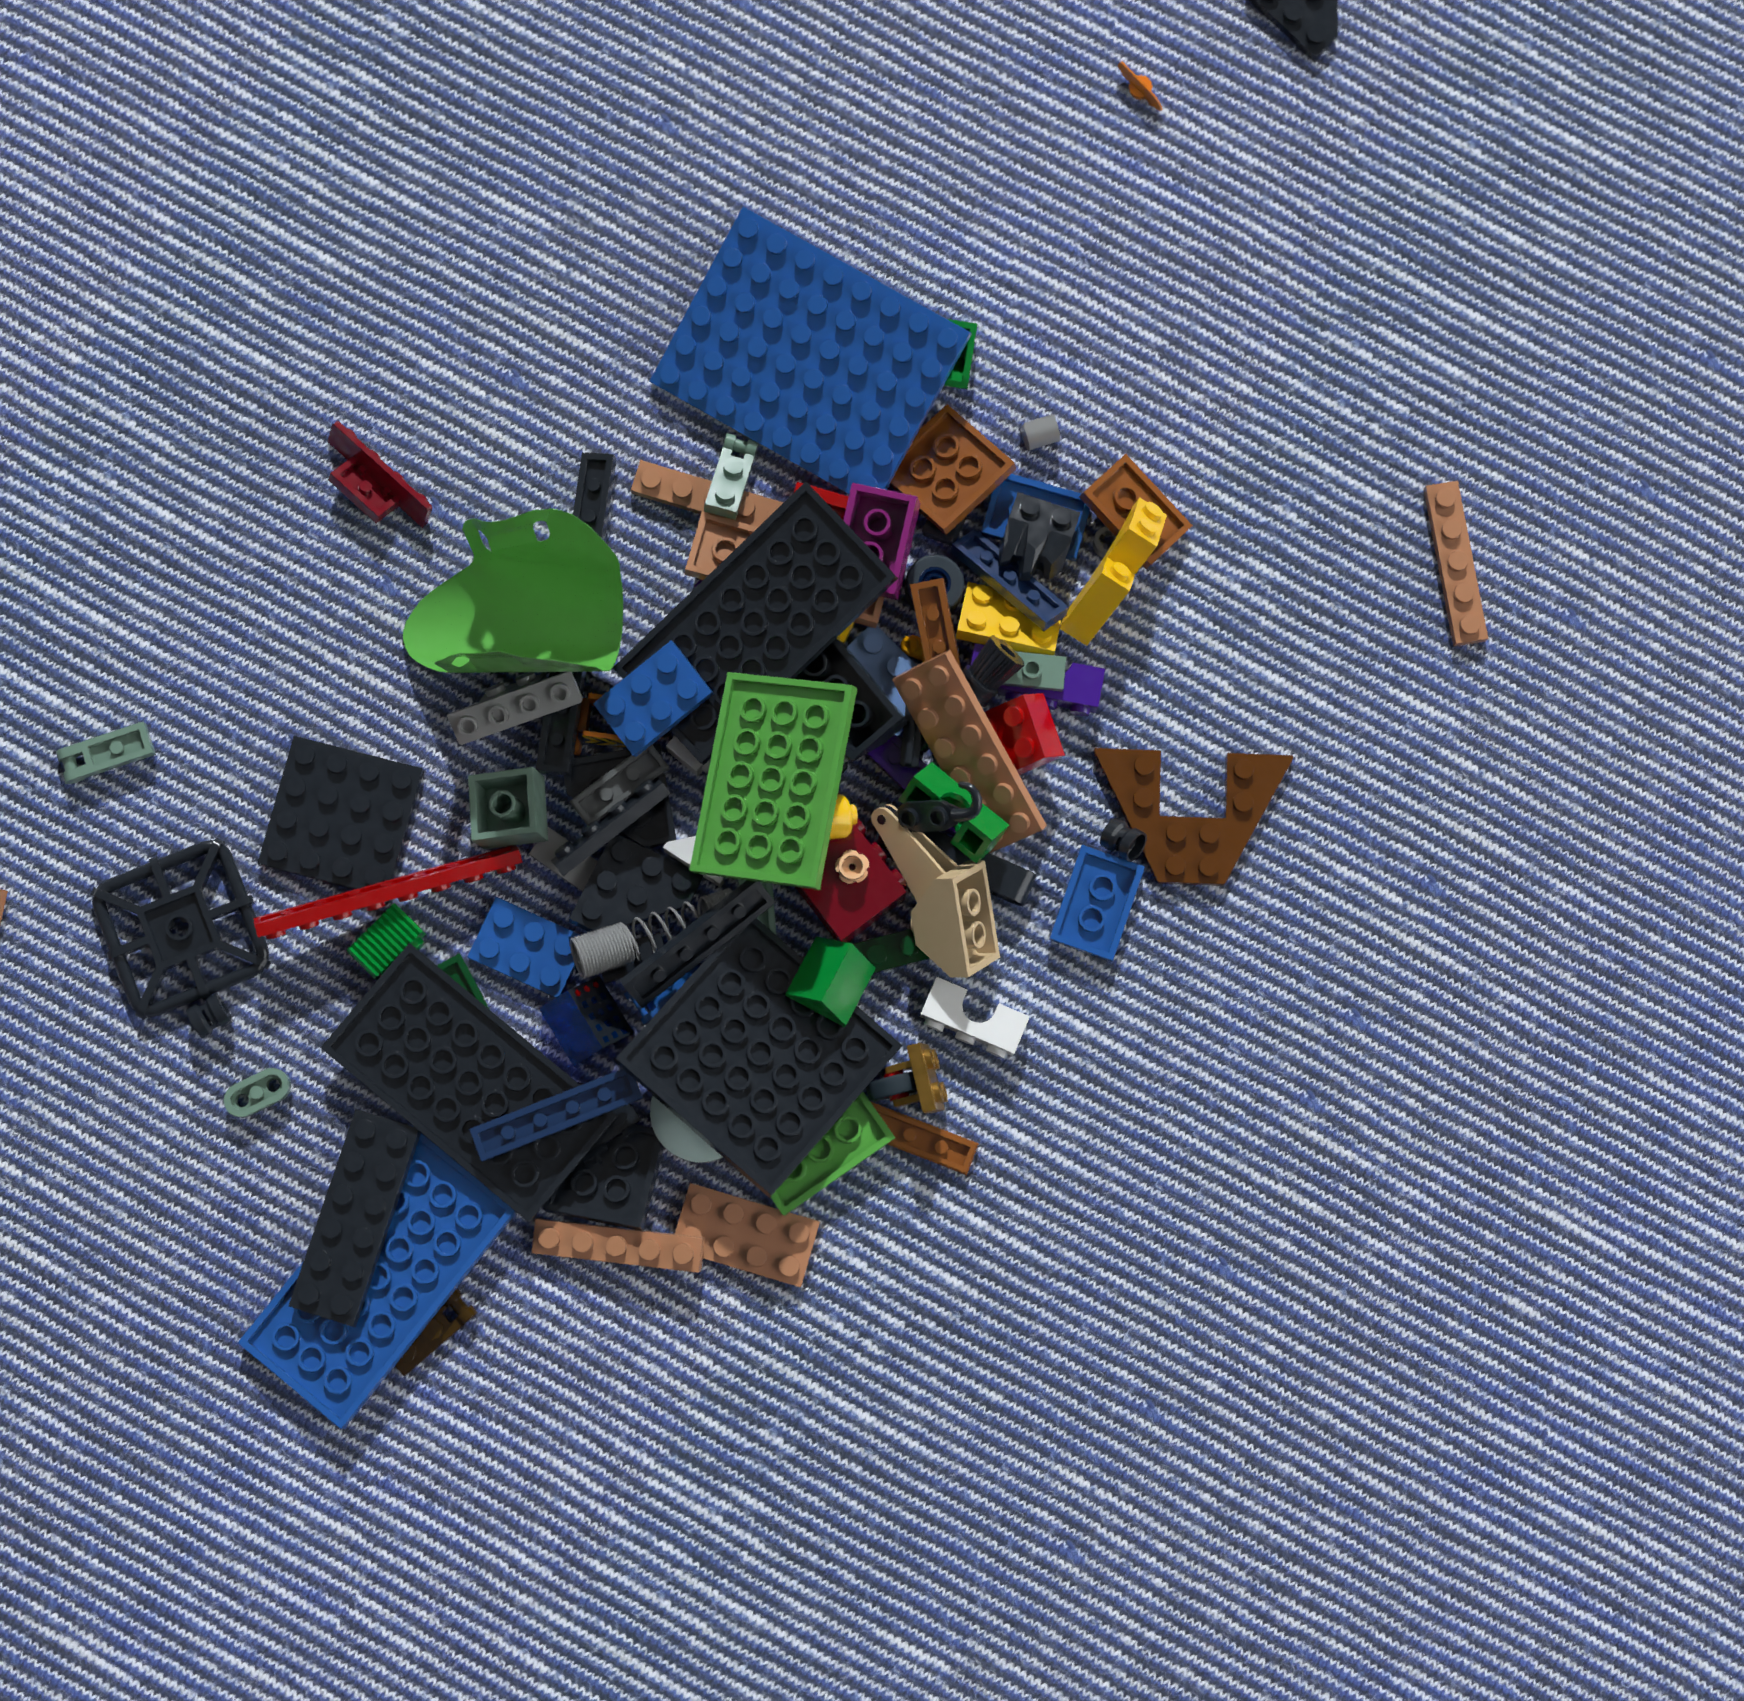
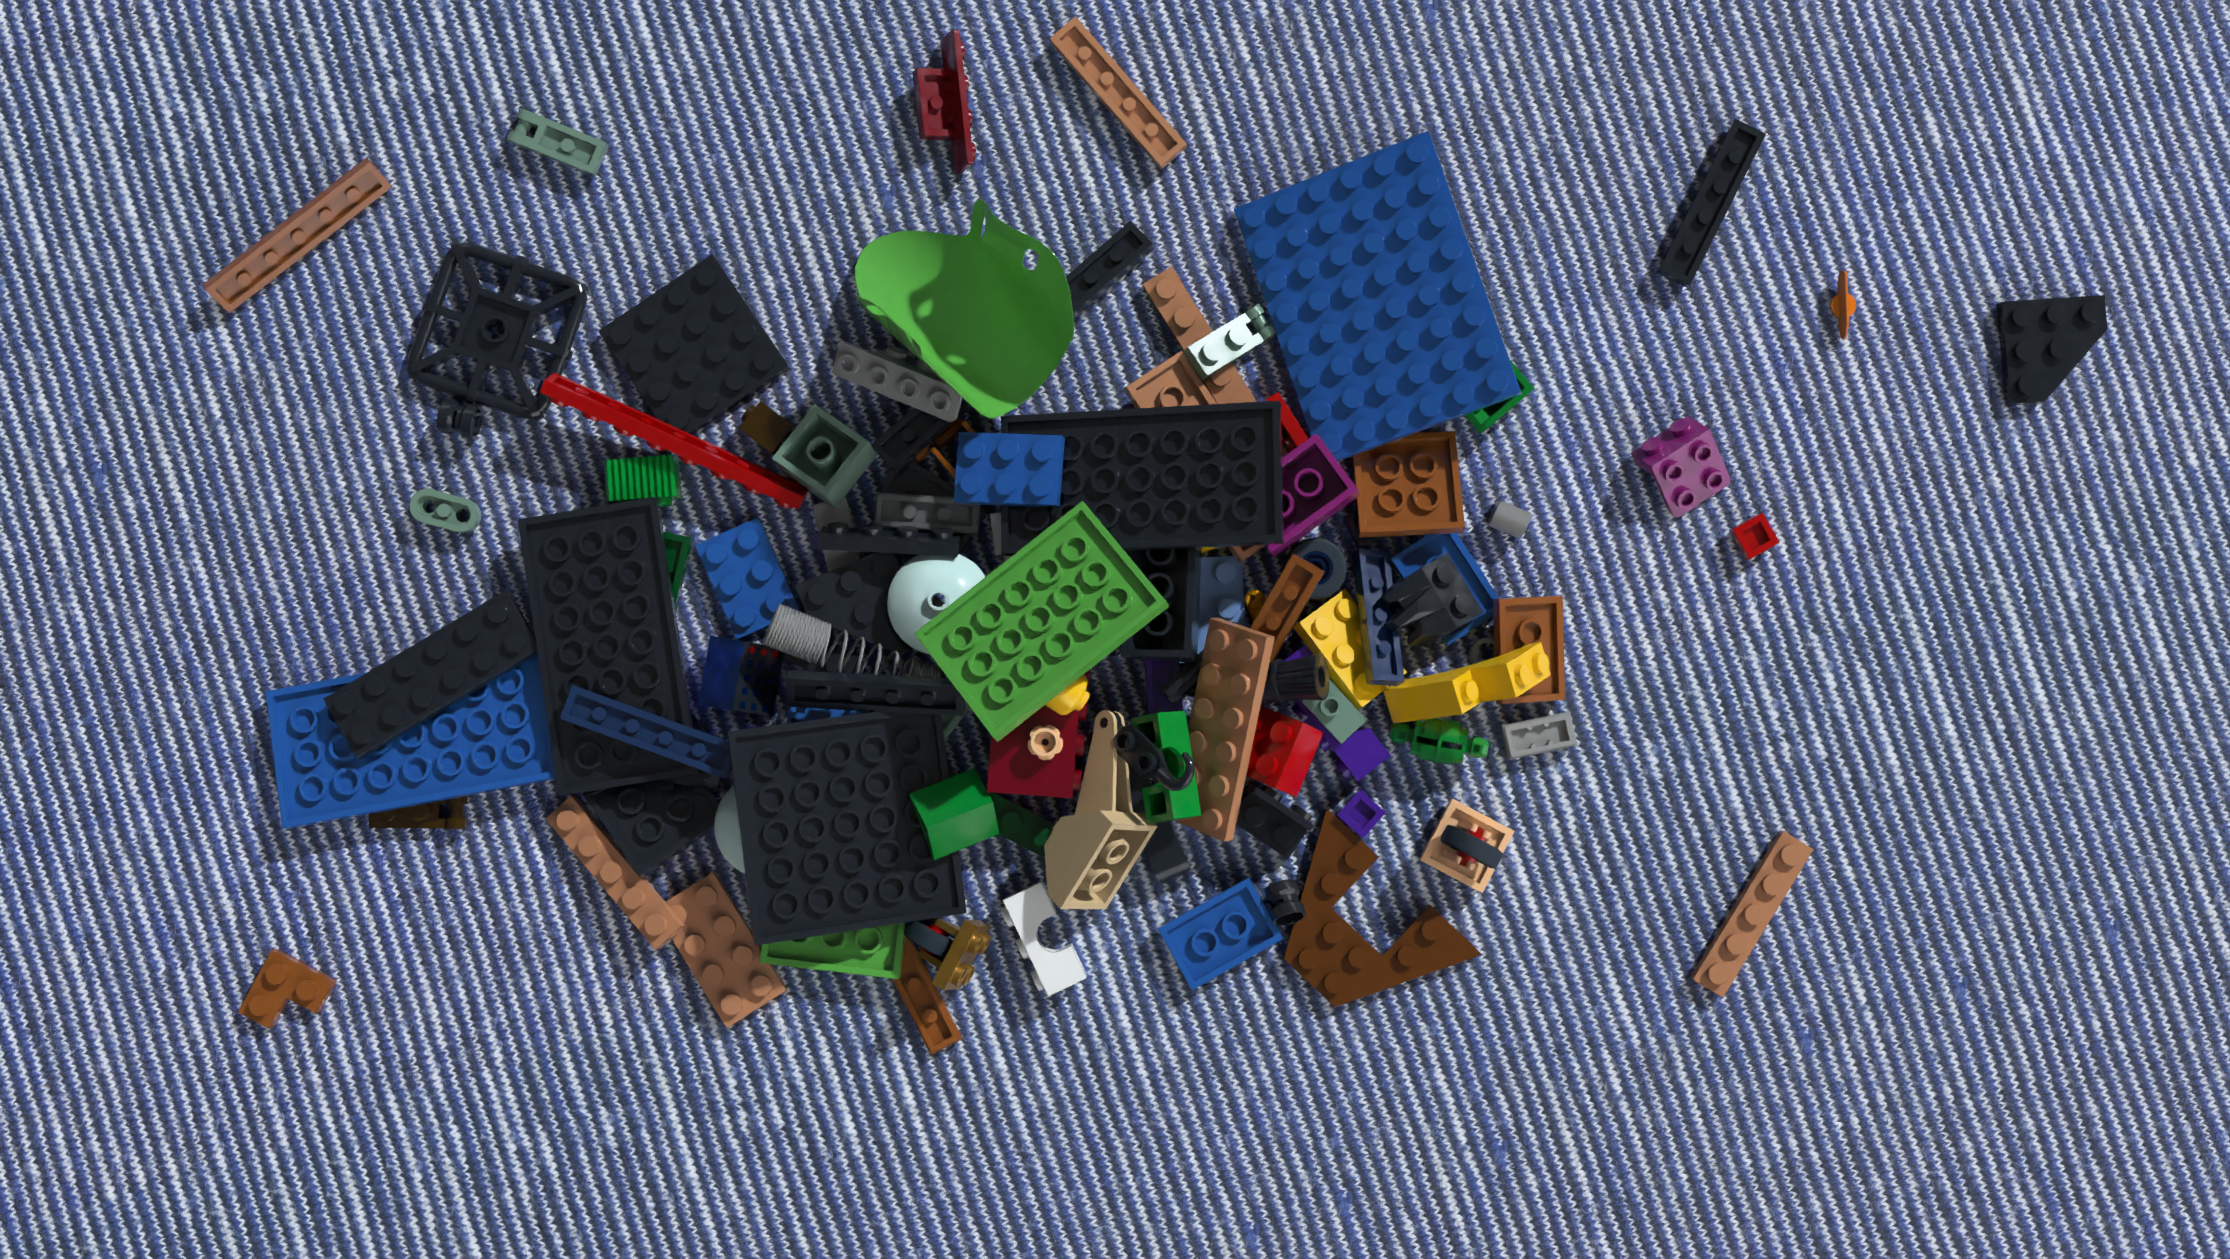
camera: 50 degrees right, 5 degrees up
none -> dark orange plate [238,949,337,1028]
none -> dark brown brick [739,401,795,455]
none -> light aqua dish [887,554,986,654]
none -> nougat plate [1049,16,1187,169]
none -> black bracket [1236,784,1316,859]
none -> dark purple plate [1336,789,1386,839]
none -> green piece [1389,717,1489,765]
none -> light nougat plate [1419,798,1515,893]
none -> light grey plate [1500,712,1578,760]
none -> magenta bracket [1631,416,1730,517]
none -> black plate [1656,118,1766,288]
none -> red plate [1729,513,1780,560]

